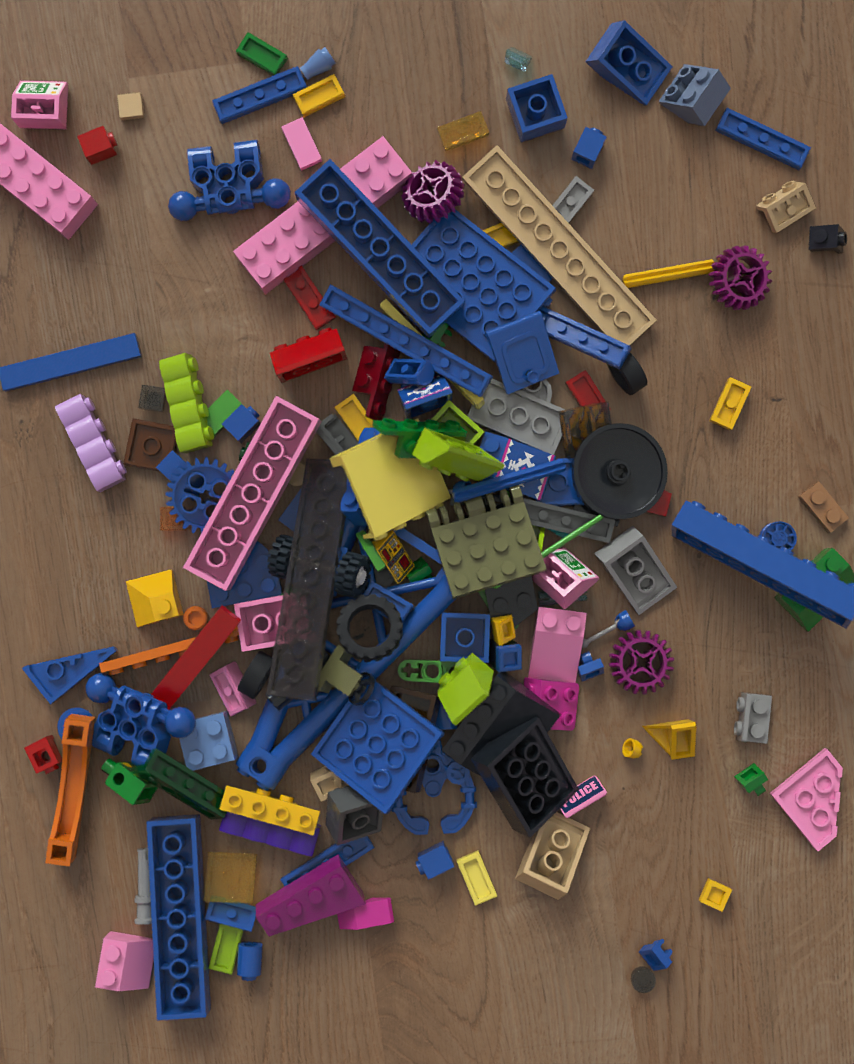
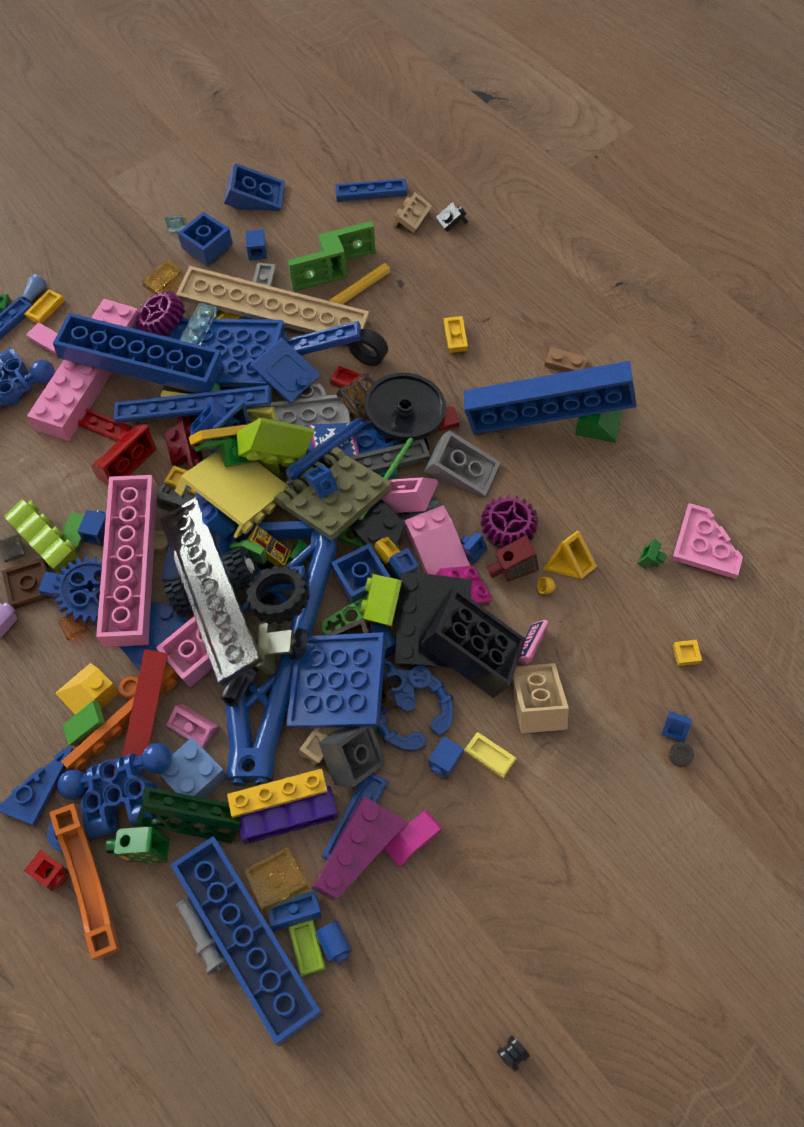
camera: 30 degrees left, 25 degrees down
bright pink slope [95,931,154,991] -> none
black tyre [237,651,277,699] -> none
hinge [582,610,635,648] -> none
sand blue slope [659,64,731,126] -> none
magenta gear [708,245,772,310] -> none
light grey bracket [734,692,772,744] -> none
none -> bright green tile [62,701,105,746]
none -> clear light blue plate [179,303,218,345]
none -> yellow tile [189,424,249,445]
none -> bright green bracket [287,221,376,292]
none -> blue bracket [303,465,338,498]
none -> dark red torso [487,535,539,581]

